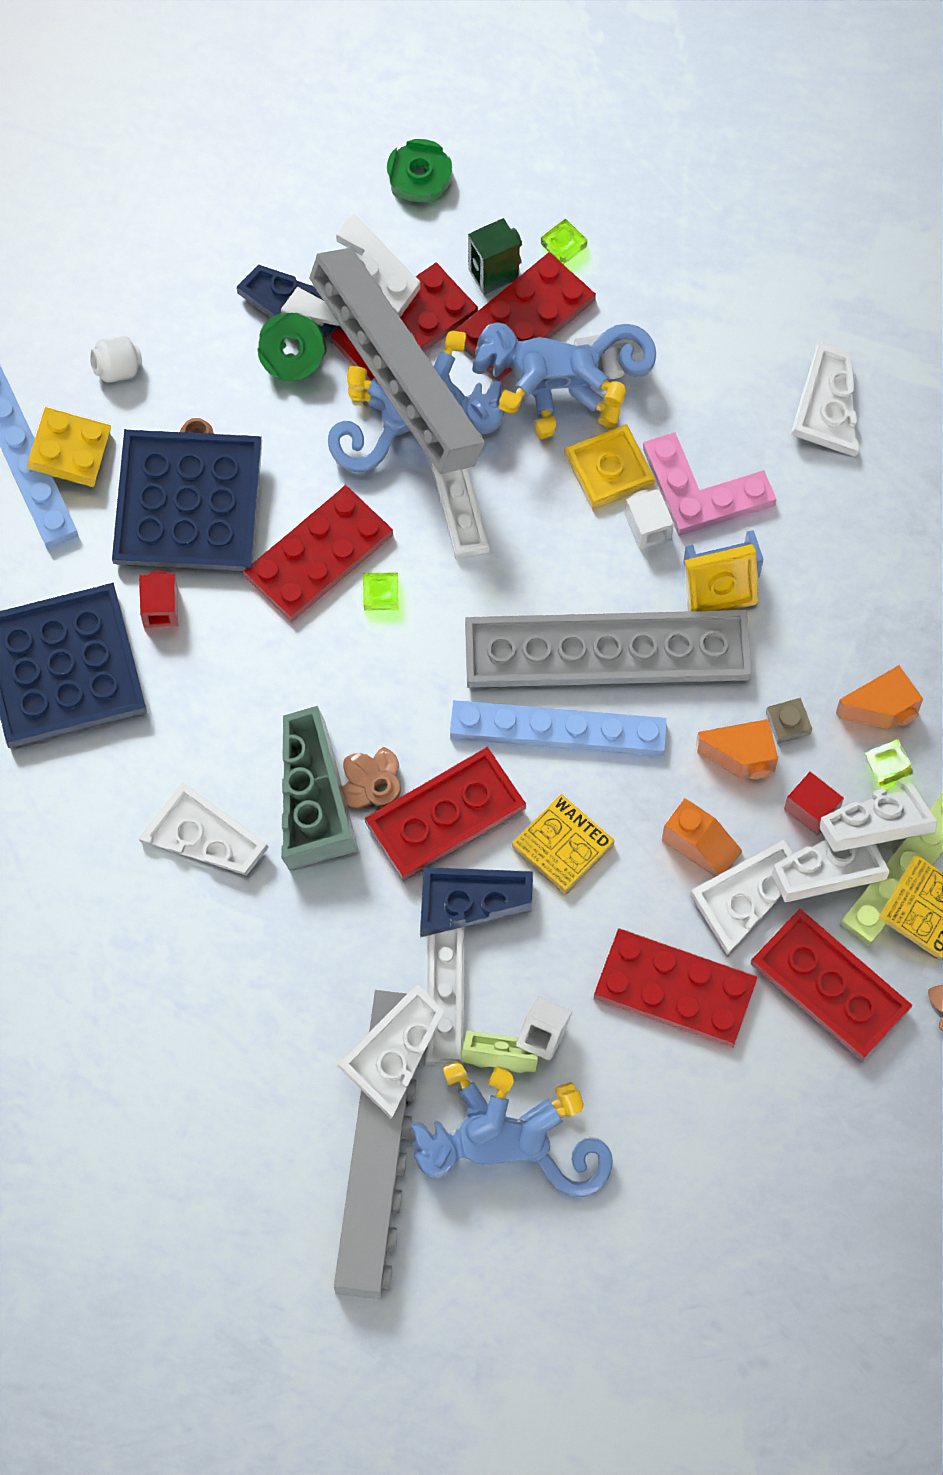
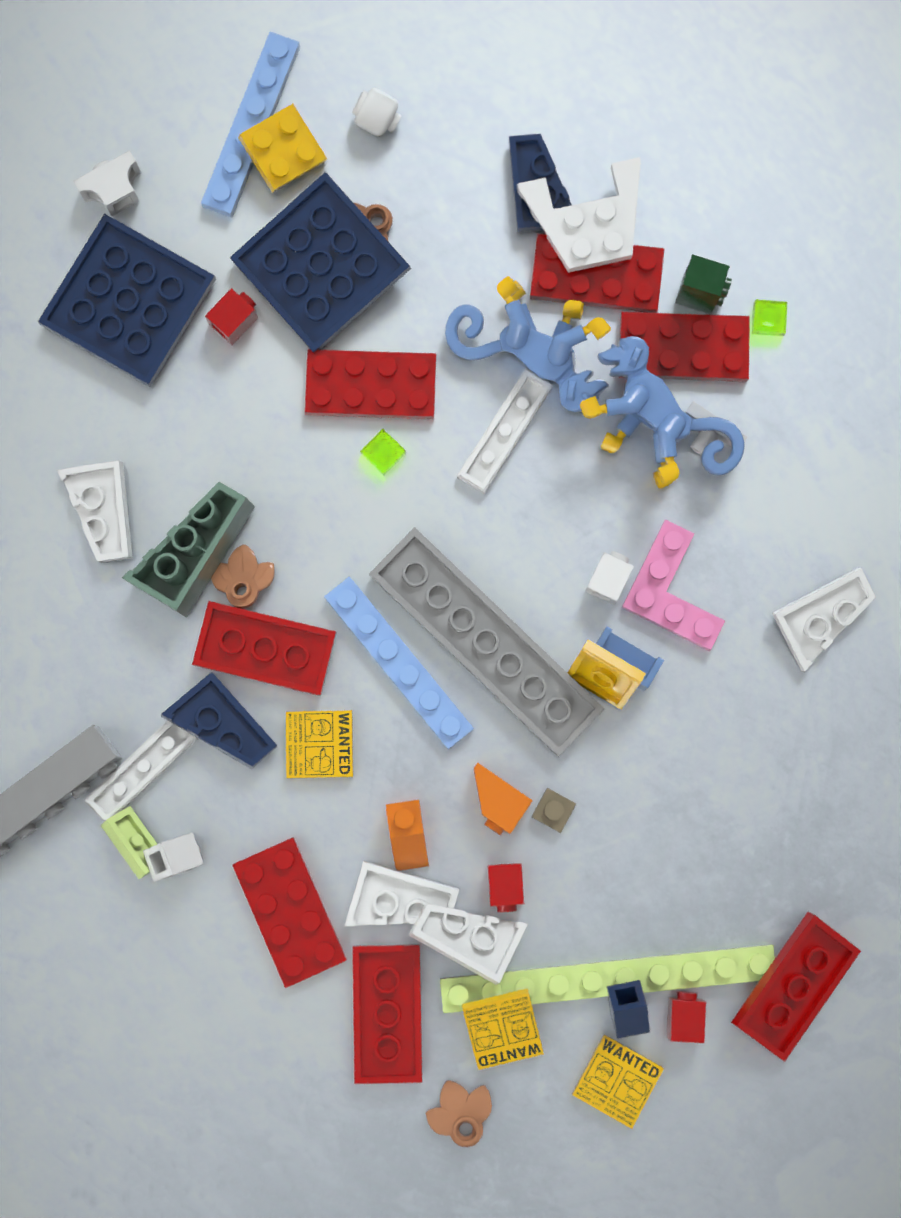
camera: 45 degrees right, 15 degrees up
green plate [257,313,327,381] -> none
light grey brick [309,247,485,474] -> none
white wing [337,984,444,1119] -> none
green plate [386,139,452,202] -> none
medium blue animal [411,1061,613,1197] -> none
yellow tile [564,424,656,510] -> none
white wing [820,776,937,852] -> none
orange slope [836,665,923,729] -> none
clear neon green plate [865,740,913,787] -> none

